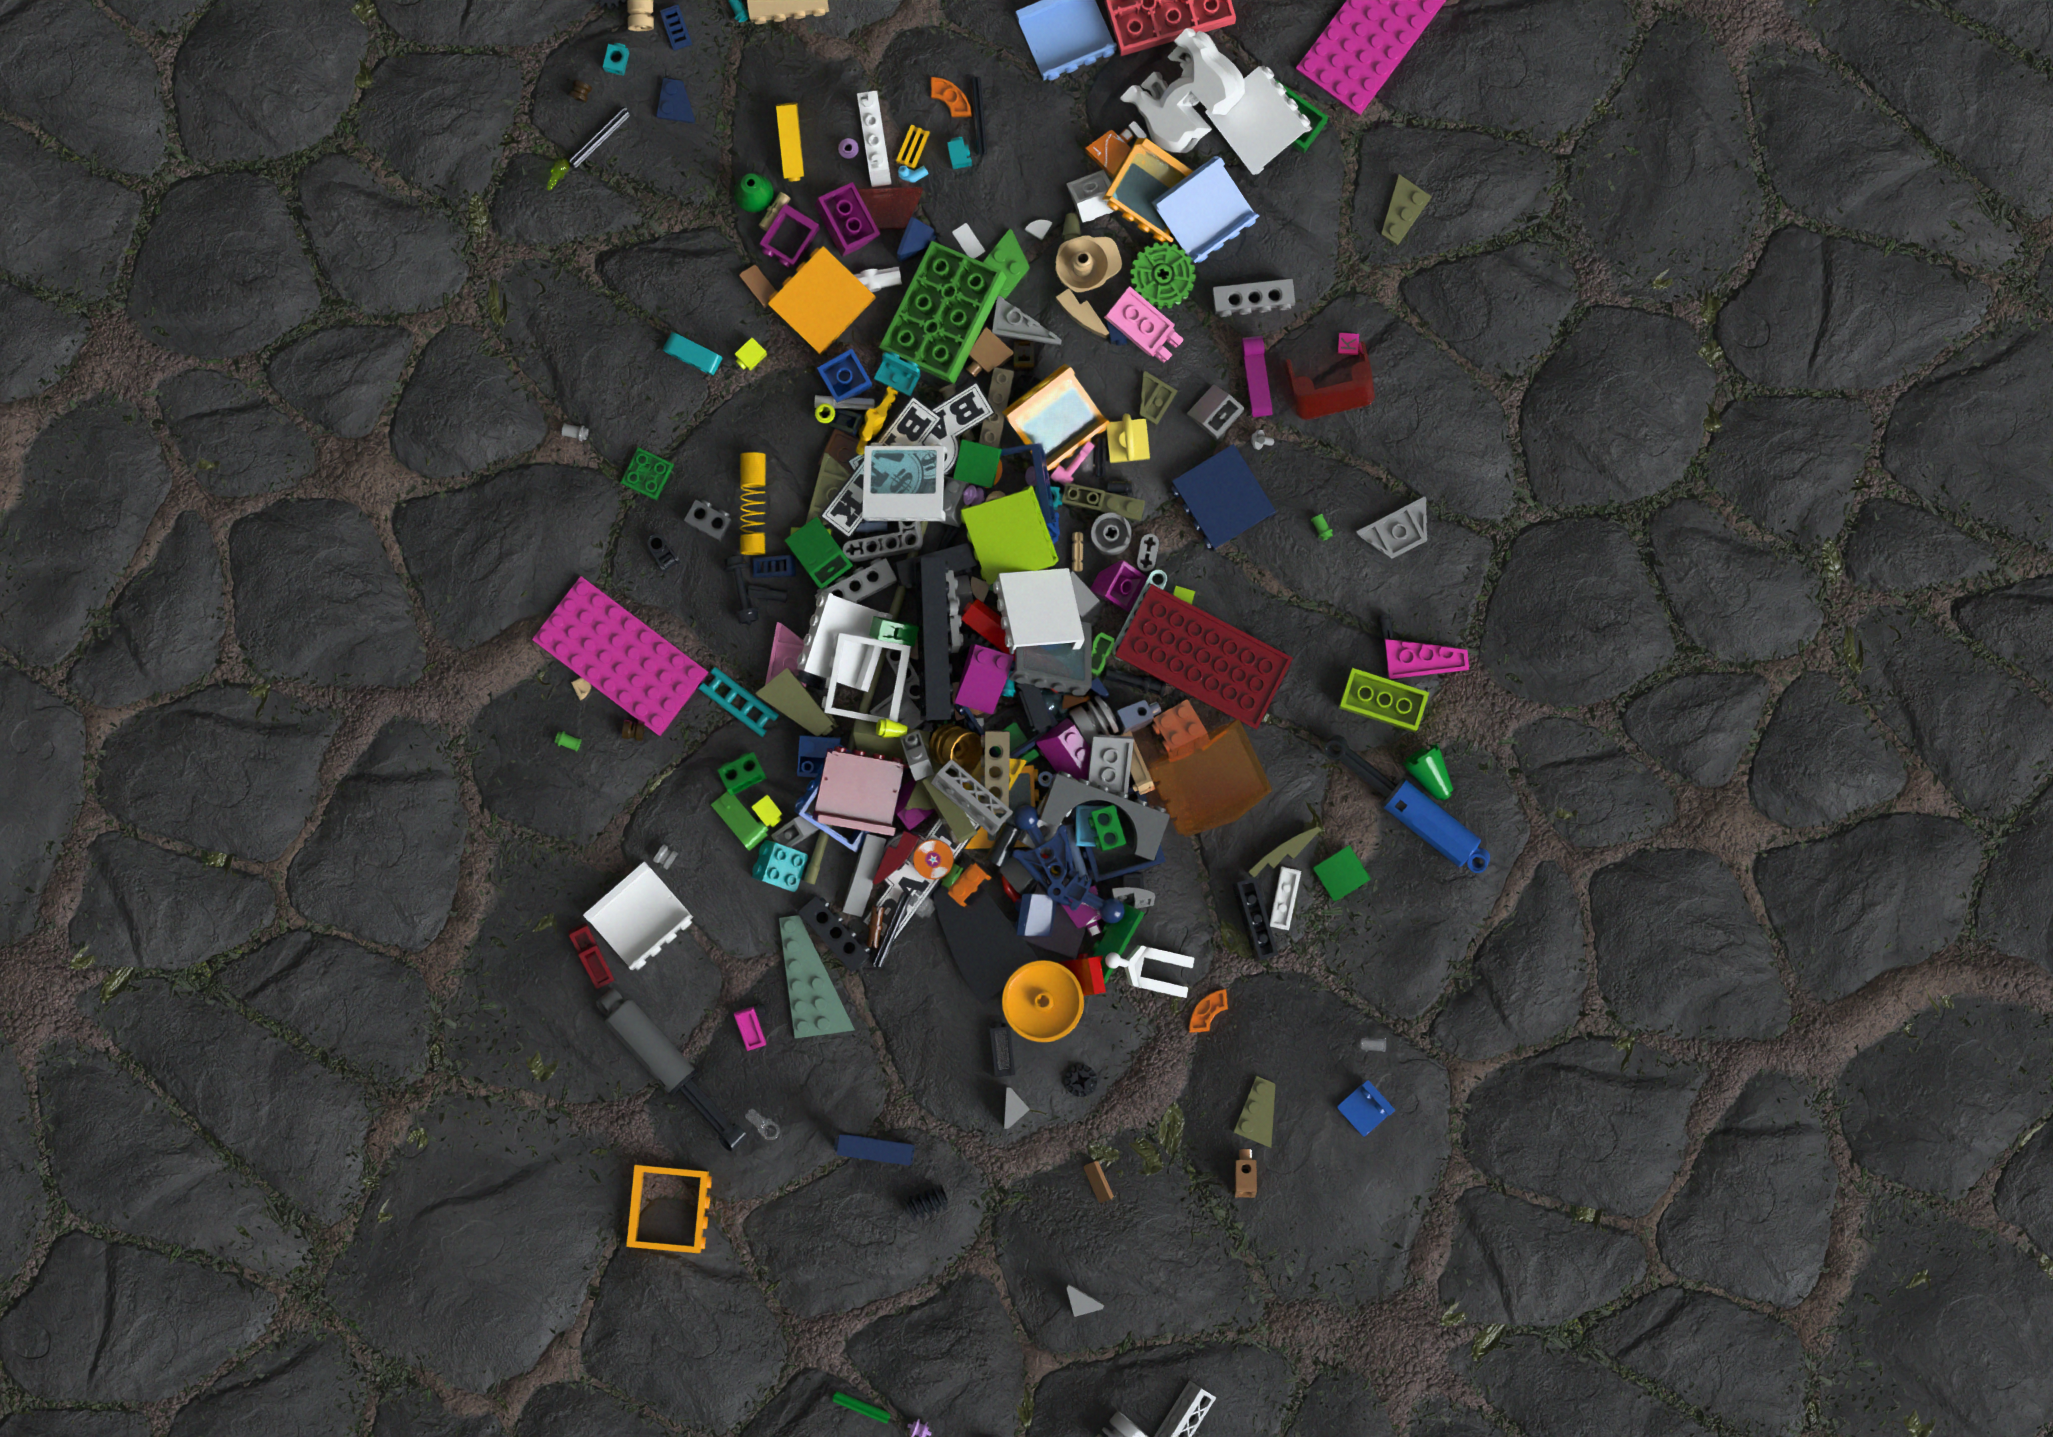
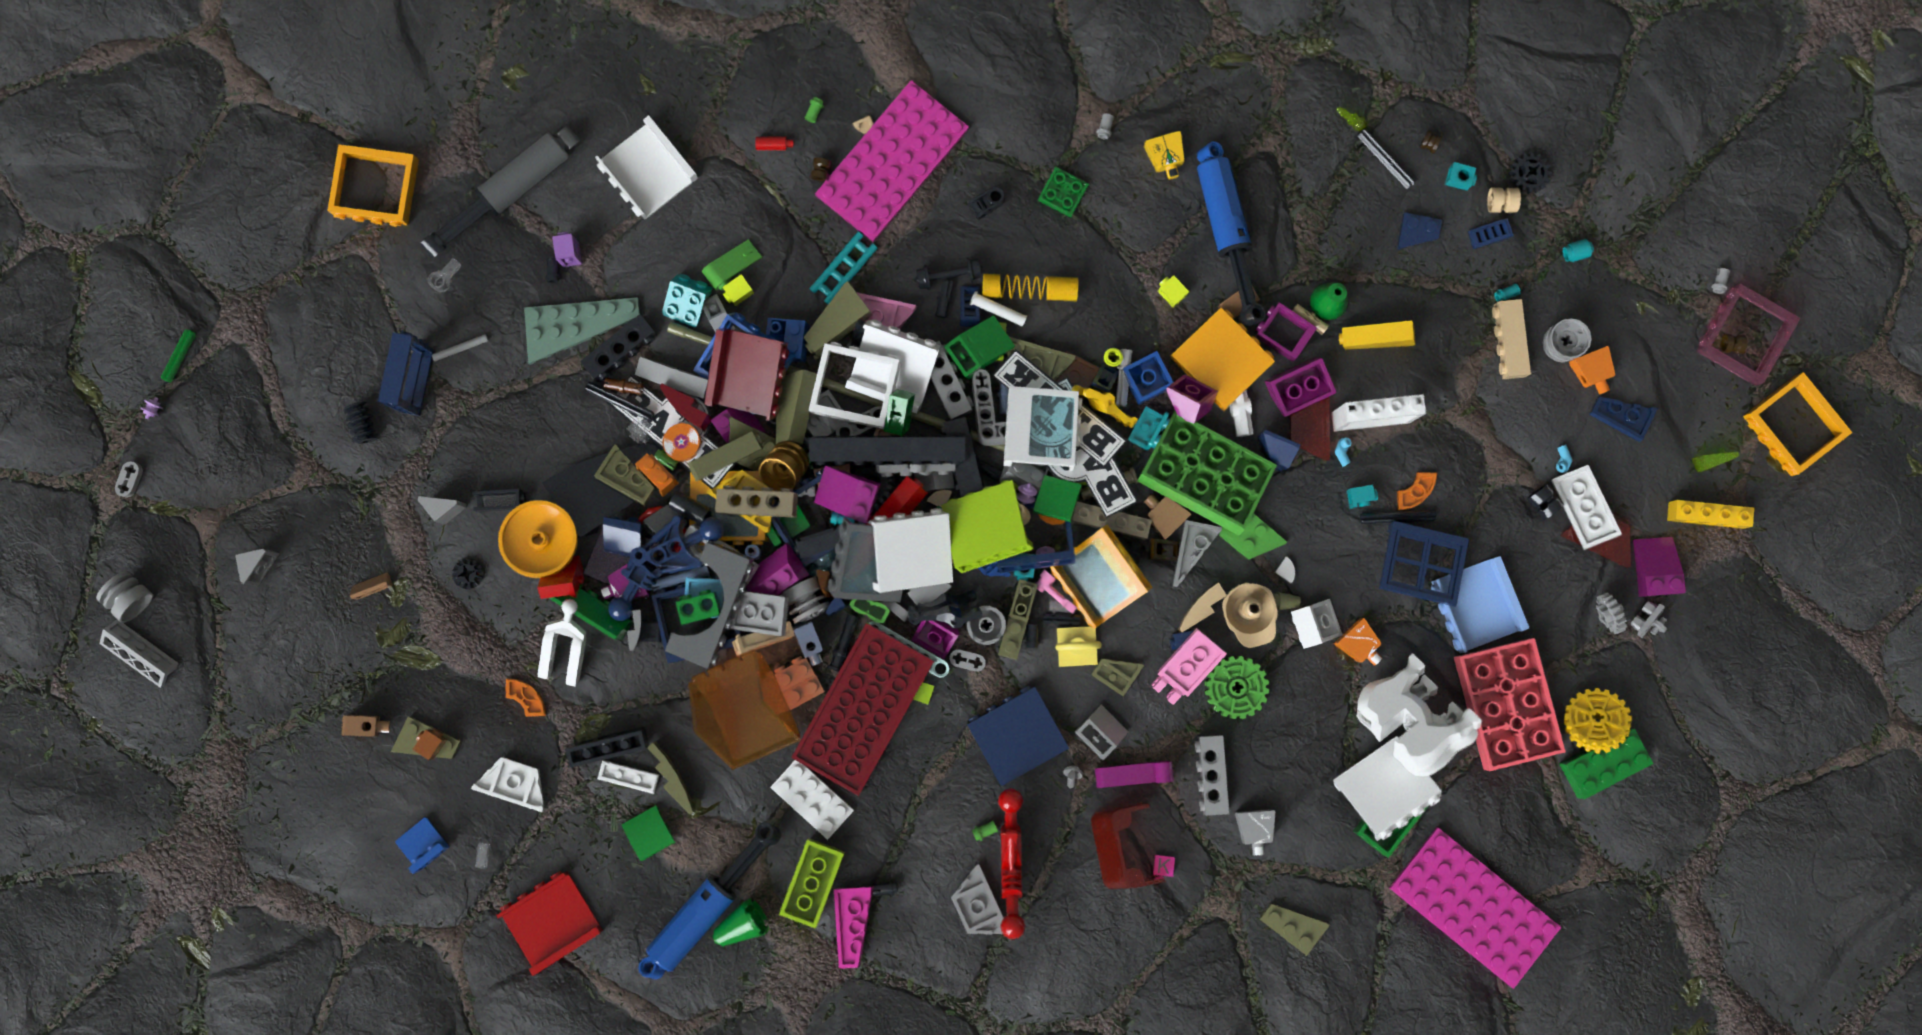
camera: 90 degrees right, 0 degrees up
dark red slope [568,922,615,989] -> none
light grey wheel [653,844,678,870] -> none
teal beam [662,332,723,376] -> none
dark grey brick [684,499,732,542] -> none
green brick [718,752,767,796] -> none
dark pink tile [734,1007,766,1051] -> none
lavender plate [838,138,858,159] -> none
neon yellow cone [876,718,907,738] -> none
yellow tile [896,124,930,169] -> none
light grey slope [900,730,934,781] -> none
light grey fence [931,759,1013,836] -> none
white sticker [952,223,985,259] -> none
tan axle [1072,532,1083,572] -> none
clear light blue panel [1102,138,1194,243] -> none
white tile [1128,121,1147,140] -> none
light blue panel [1151,156,1259,263] -> none
none -> dark orange brick [412,728,447,760]
none -> light grey bar [432,334,489,361]
none -> white wing [471,757,544,812]
none -> red panel [496,871,603,976]
none -> medium lavender brick [552,232,582,267]
none -> olive wing [594,444,655,506]
none -> red cylinder [755,136,794,150]
none -> white plate [770,760,854,840]
none -> light grey beam [880,601,909,622]
none -> black animal [908,590,982,628]
none -> white pin [970,291,1027,327]
none -> red piece [998,788,1026,939]
none -> yellow torso [1144,131,1184,179]
none -> magenta slope [1166,374,1218,423]
none -> blue piece [1197,141,1266,327]
none -> light grey torso [1235,809,1275,855]
none -> dark blue window [1379,521,1469,607]

